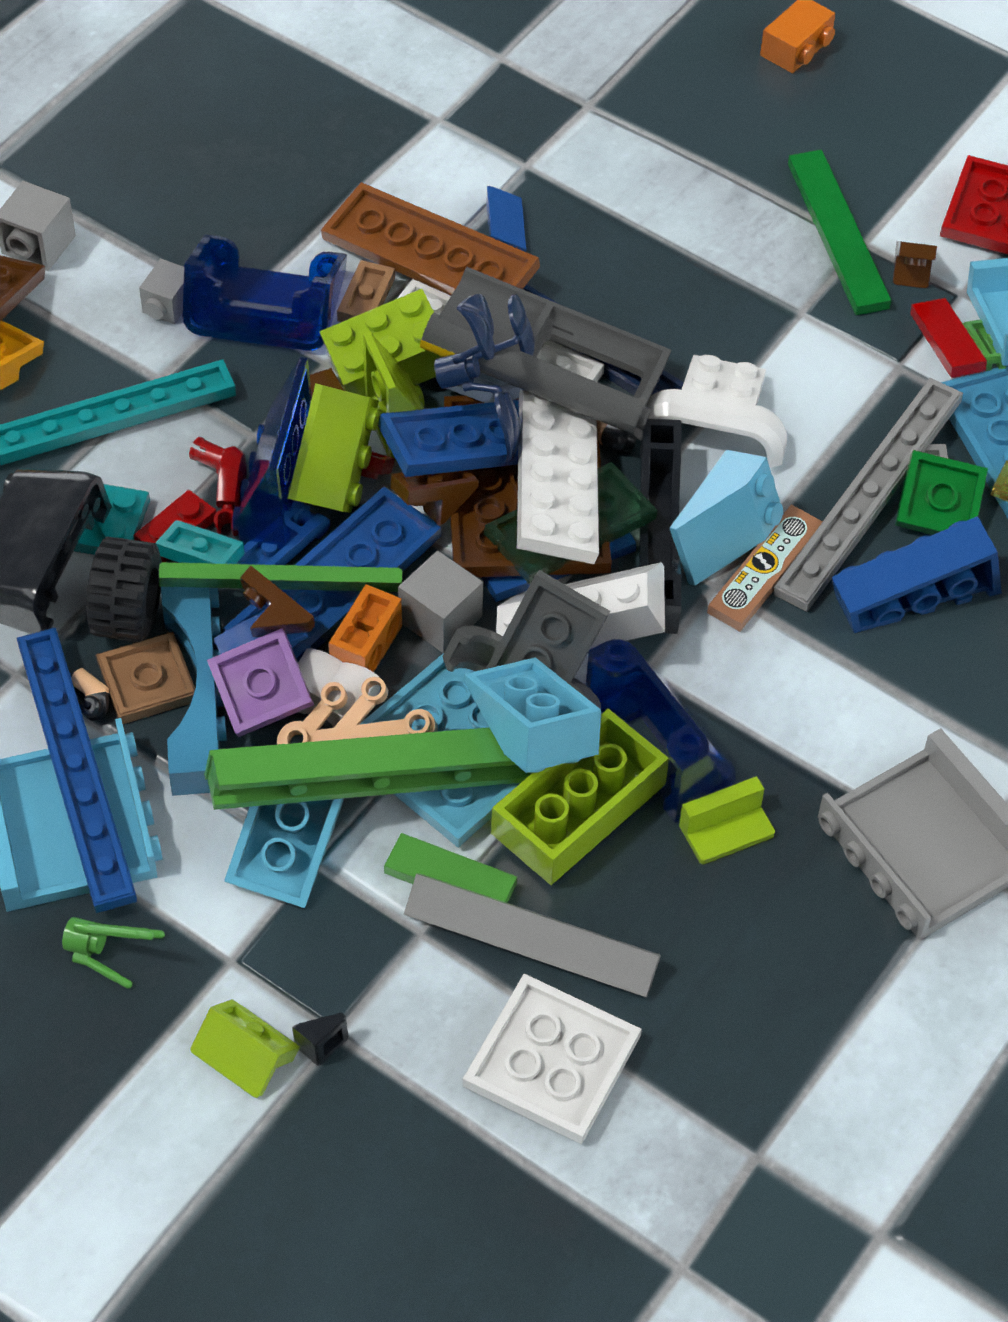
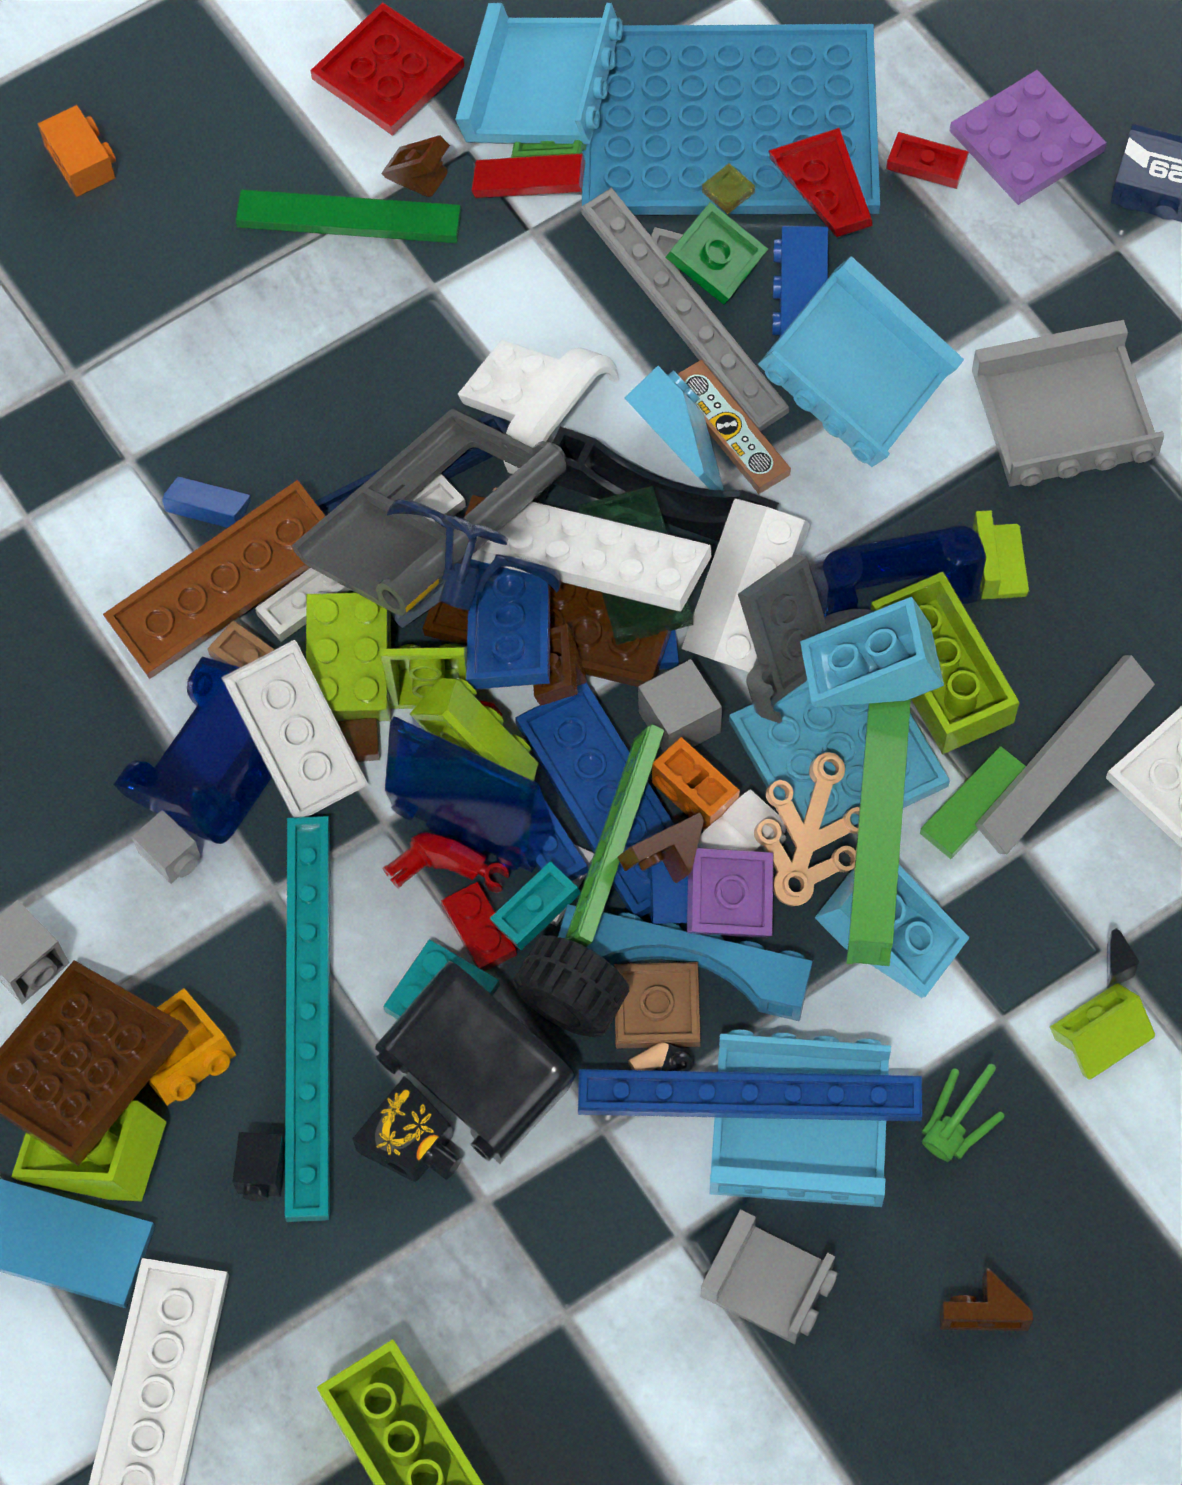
camera: 65 degrees left, 10 degrees up
none -> white tile [221,640,368,818]
none -> medium azure panel [758,256,964,467]

